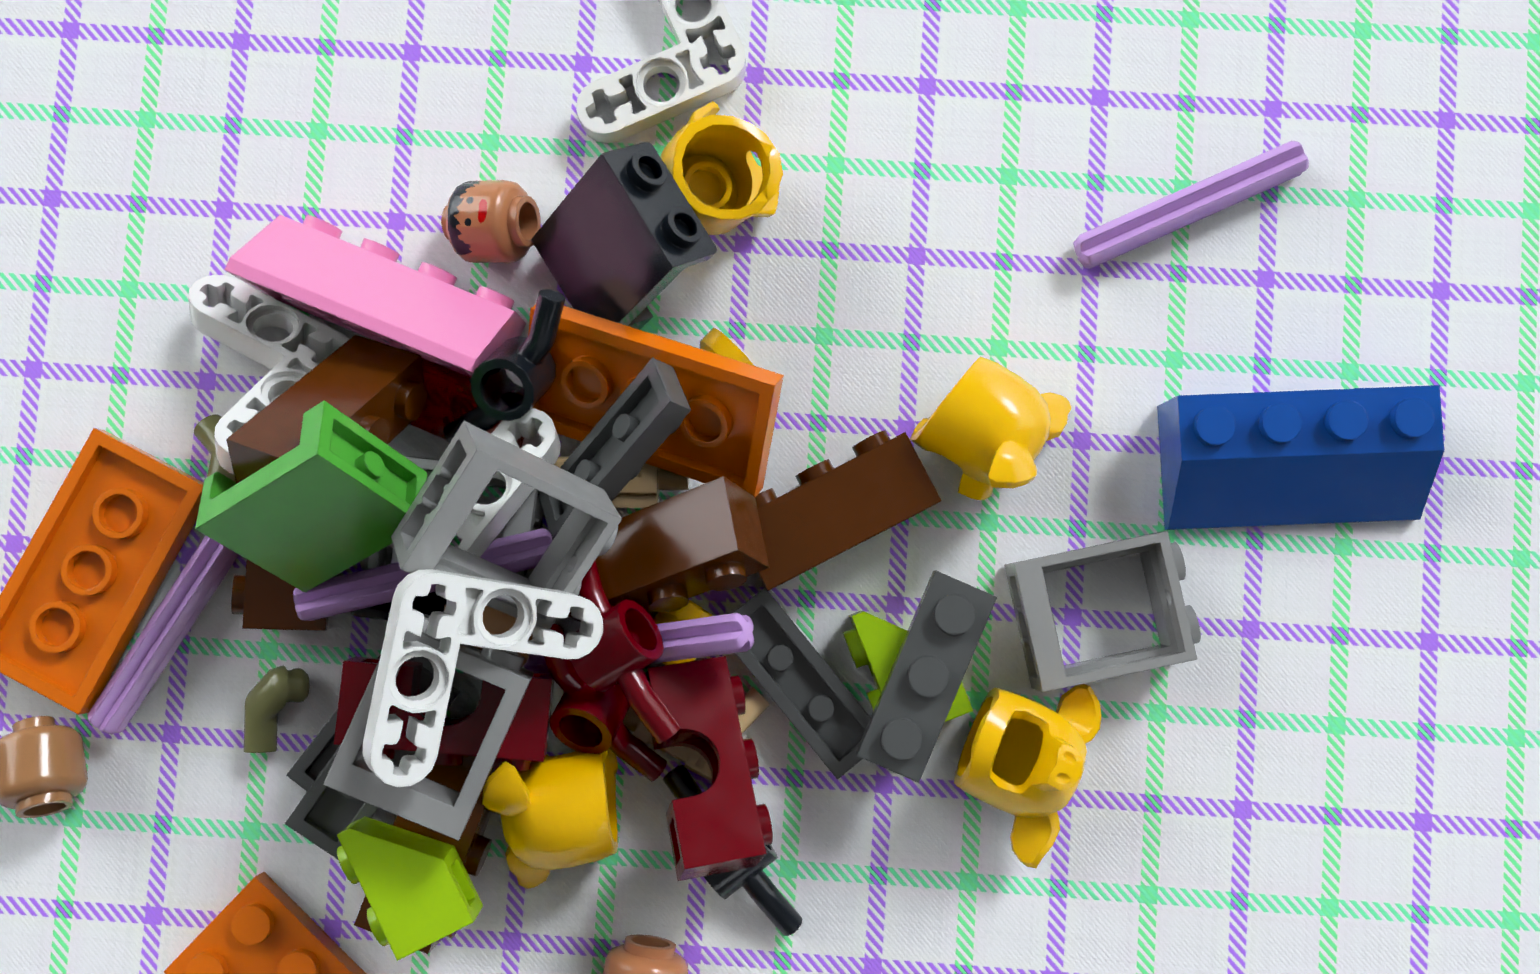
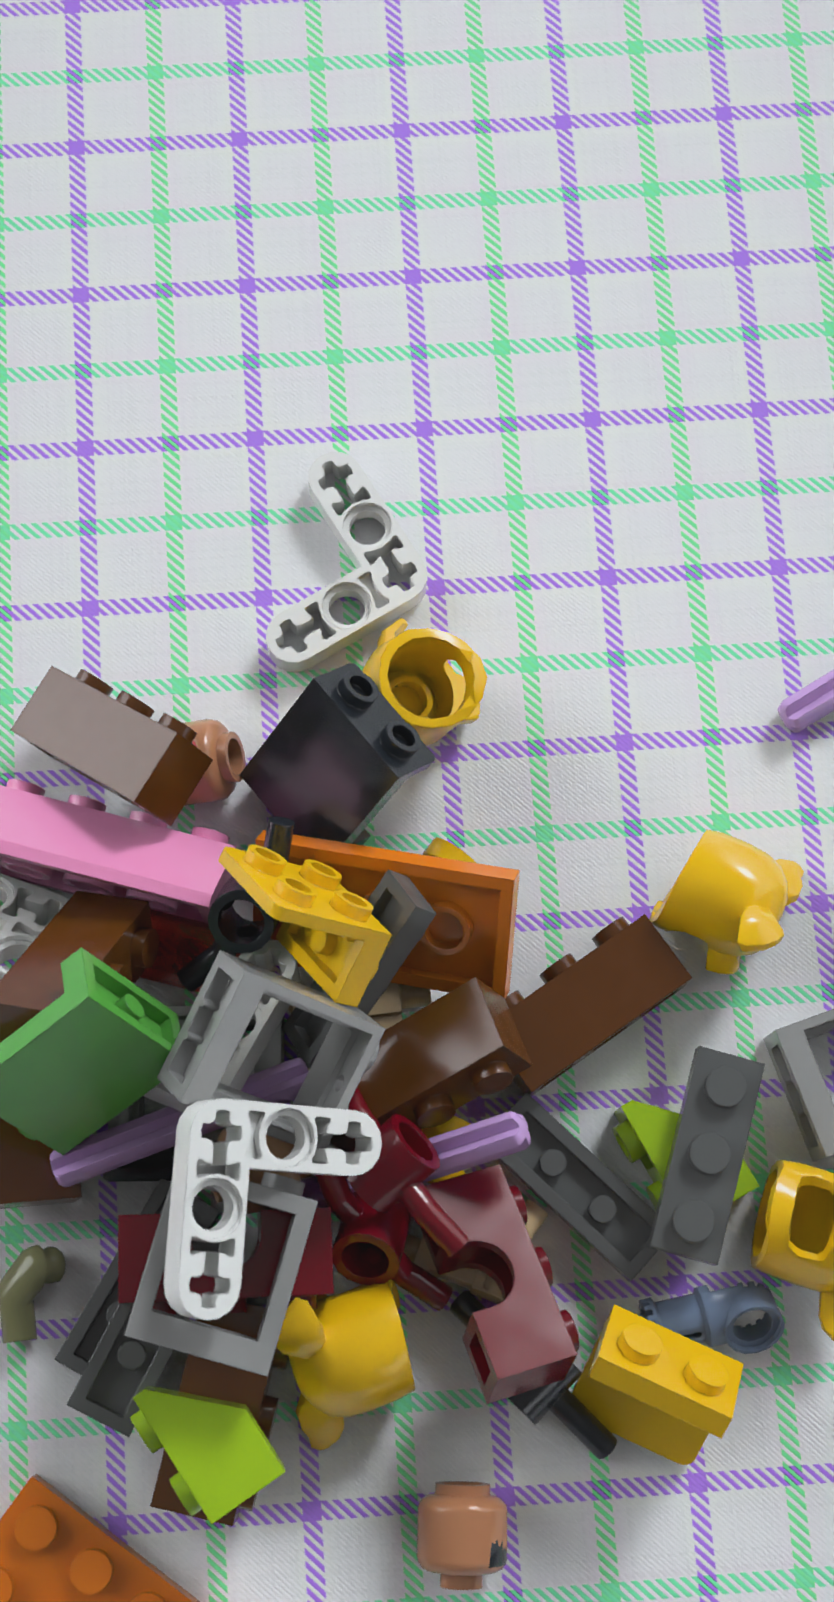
camera: 15 degrees left, 10 degrees down
none -> brick [10,666,213,826]
none -> yellow bracket [218,844,392,1007]
none -> yellow bracket [571,1304,744,1465]
none -> sand blue connector [638,1281,785,1354]

